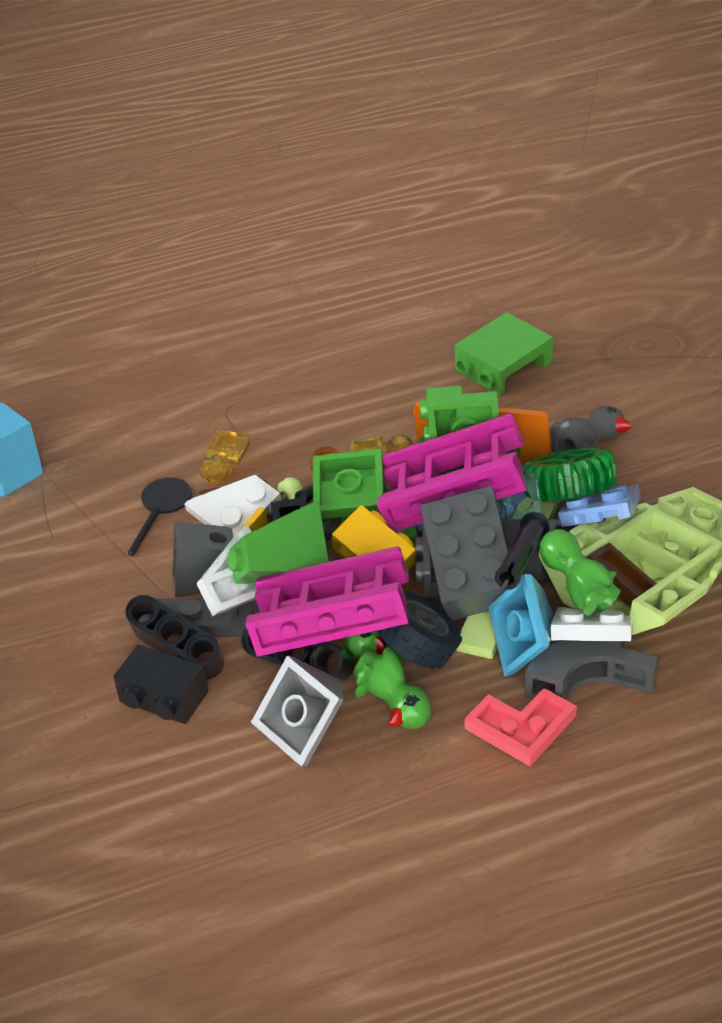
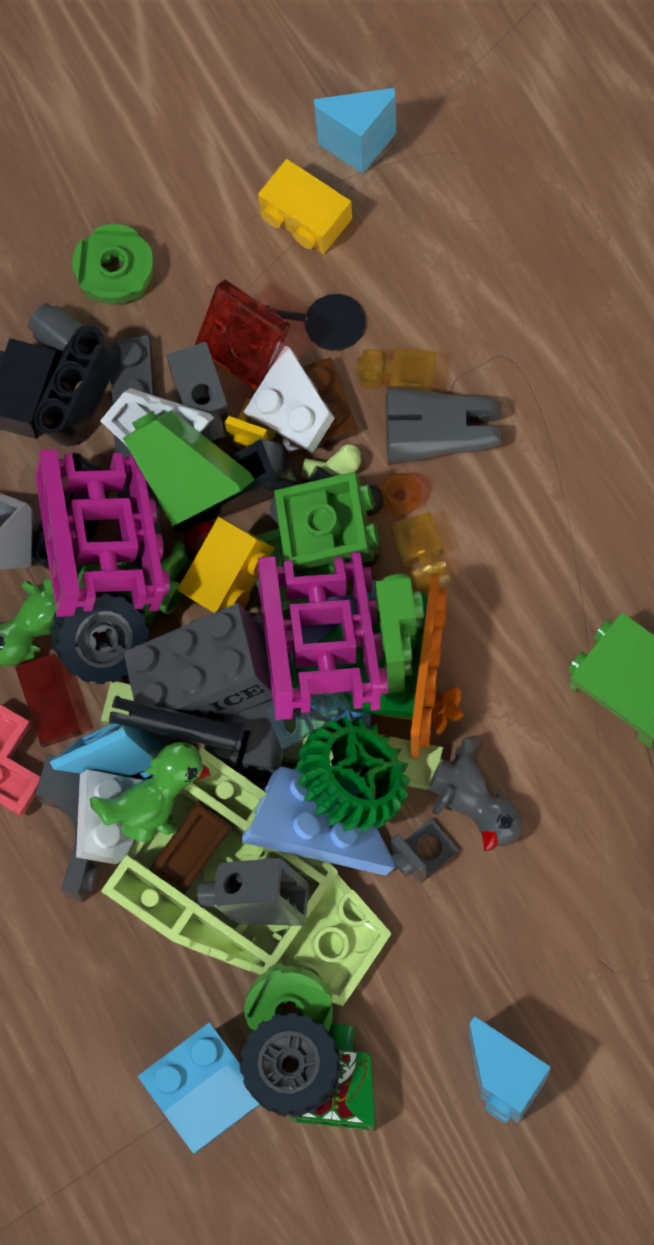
camera: 85 degrees right, 30 degrees up
none -> clear red plate [15,653,82,748]
none -> dark grey brick [28,303,84,359]
none -> bright green plate [72,224,154,305]
none -> clear red plate [195,279,291,391]
none -> dark grey torso [197,858,309,926]
none -> yellow brick [257,159,353,254]
none -> dark grey piece [386,386,502,465]
none -> dark grey bracket [391,819,459,884]

